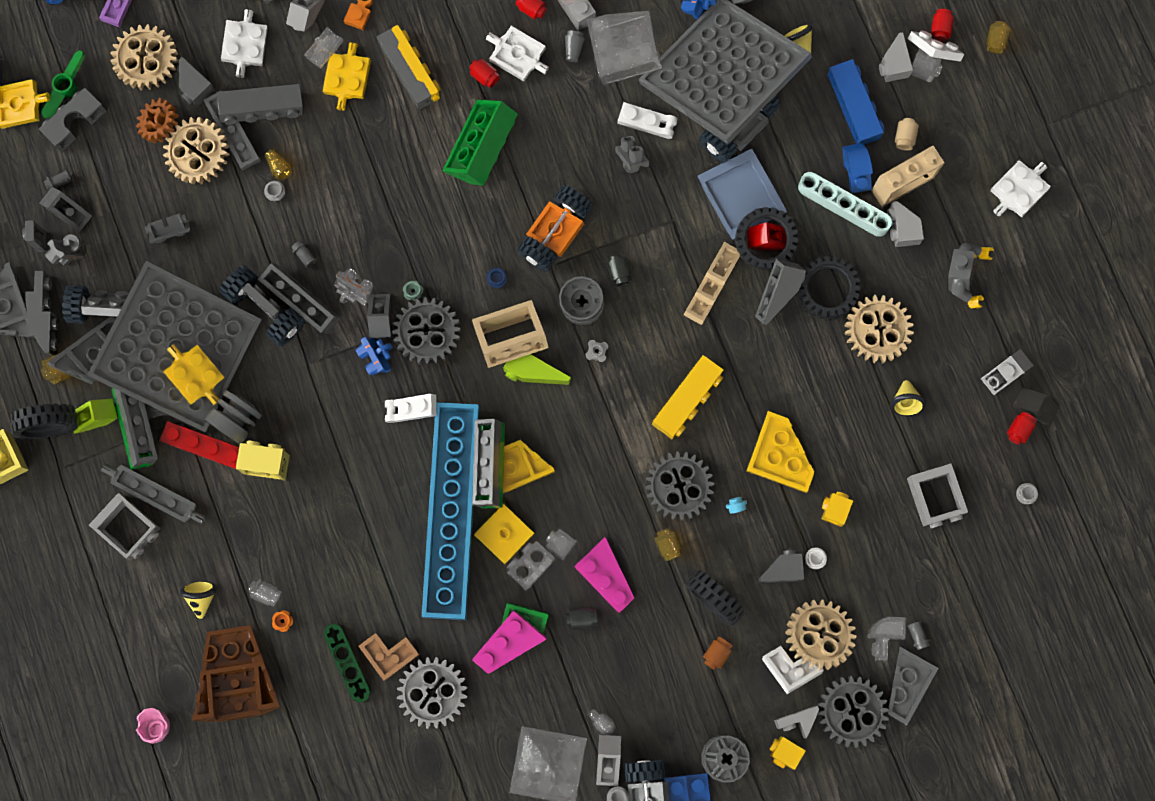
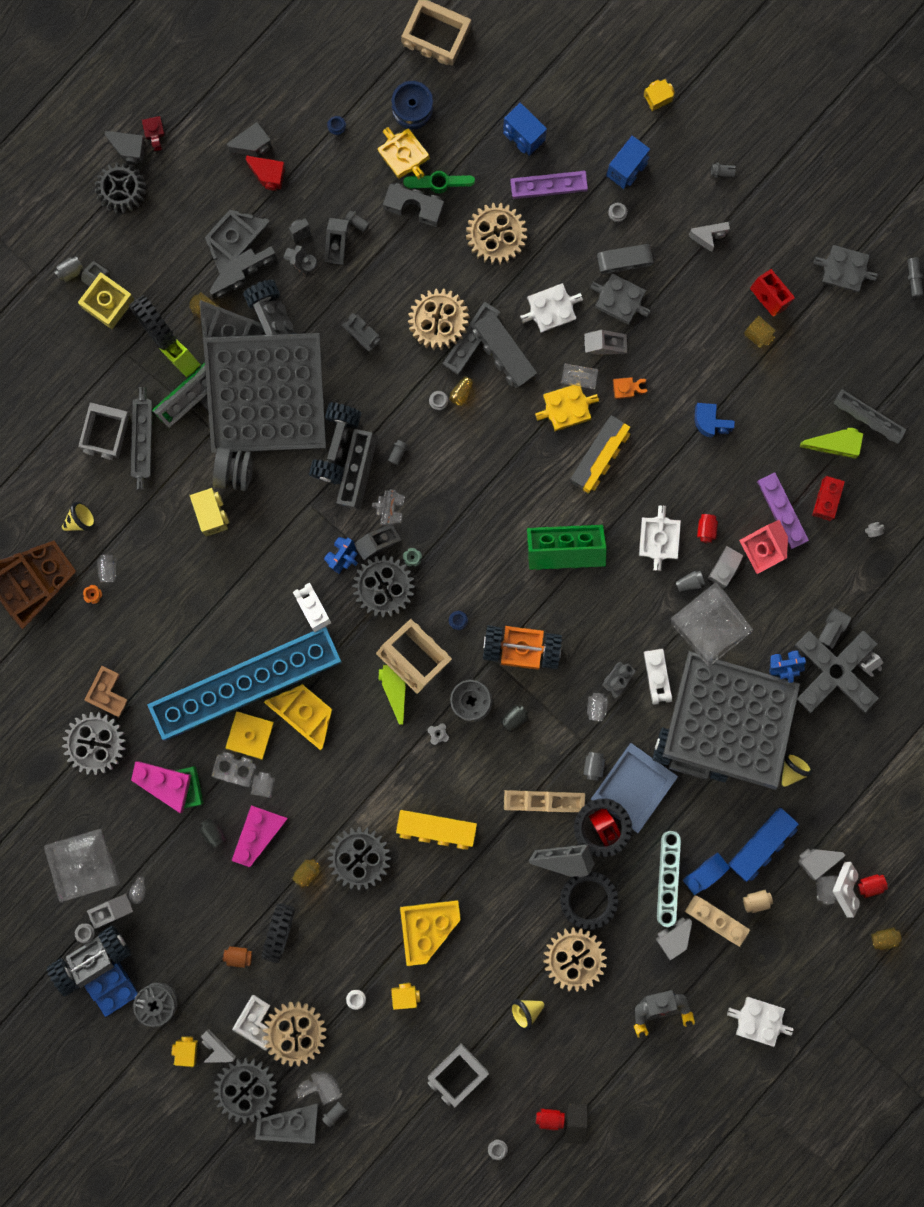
camera: 60 degrees right, 5 degrees up
dark orange gear [136,98,179,143] -> none
red plate [159,421,239,470] -> none
yellow plate [163,344,225,405] -> none
dark grey slope [179,57,215,107] -> none
dark green beam [324,624,371,703] -> none
red brick [469,58,500,88] -> none
piece [472,419,505,509] -> none
medium azure plate [726,497,747,513] -> none
dark grey slope [758,550,804,583] -> none
light grey slope [981,349,1034,395] -> none
none -> dark grey brick [583,752,605,781]
none -> clear brick [587,693,608,721]

